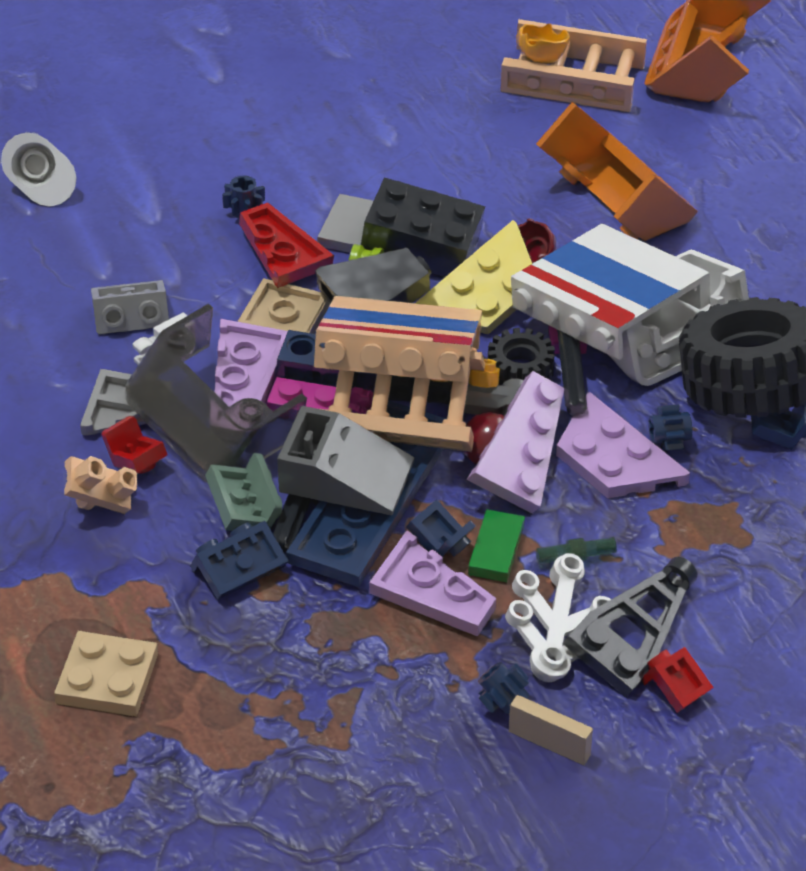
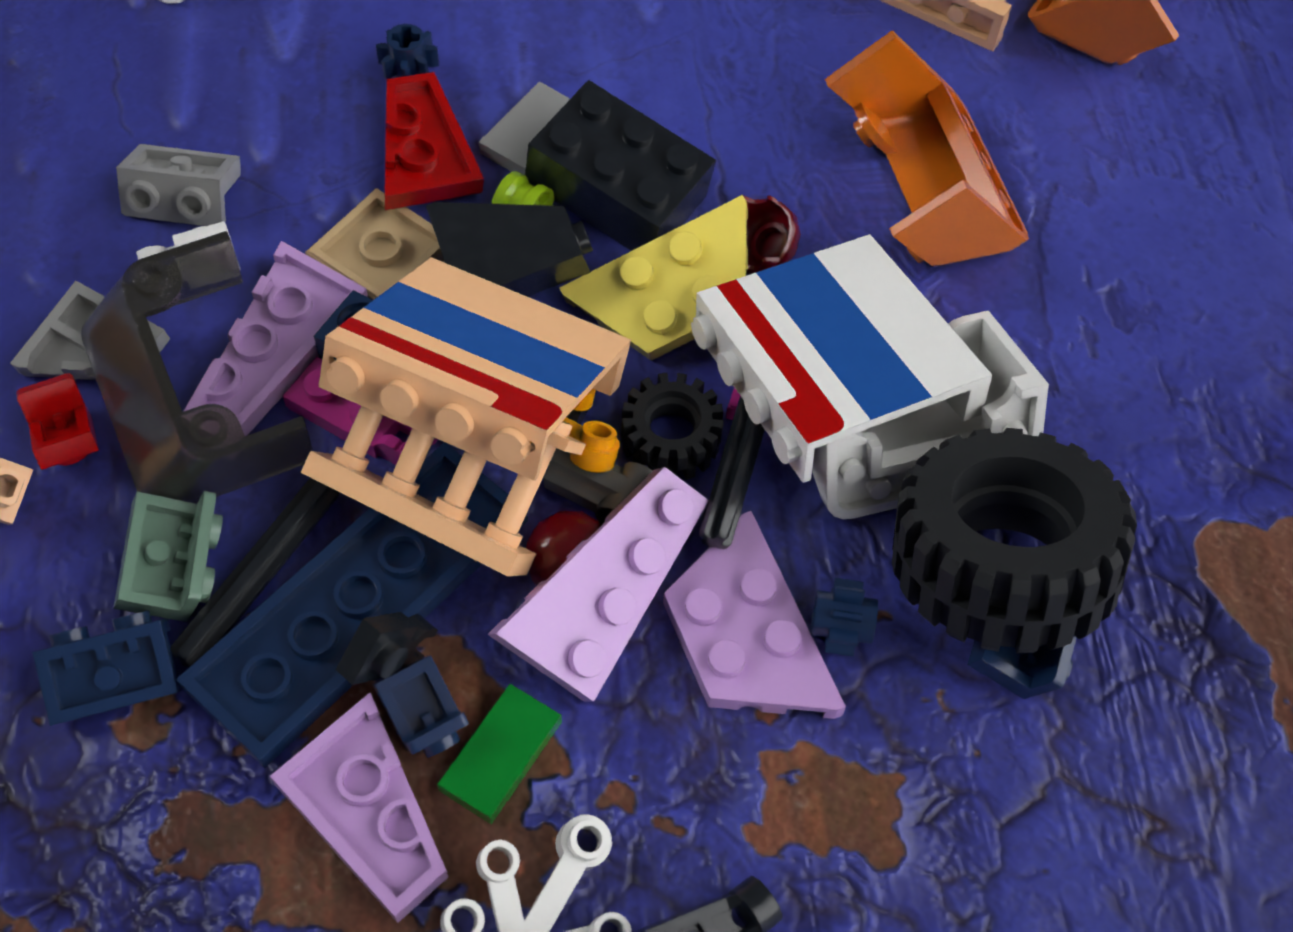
camera: 15 degrees right, 15 degrees up
dark grey slope [277,406,414,515] -> none
clear green bar [536,537,617,564] -> none
none -> black plate [335,612,438,685]

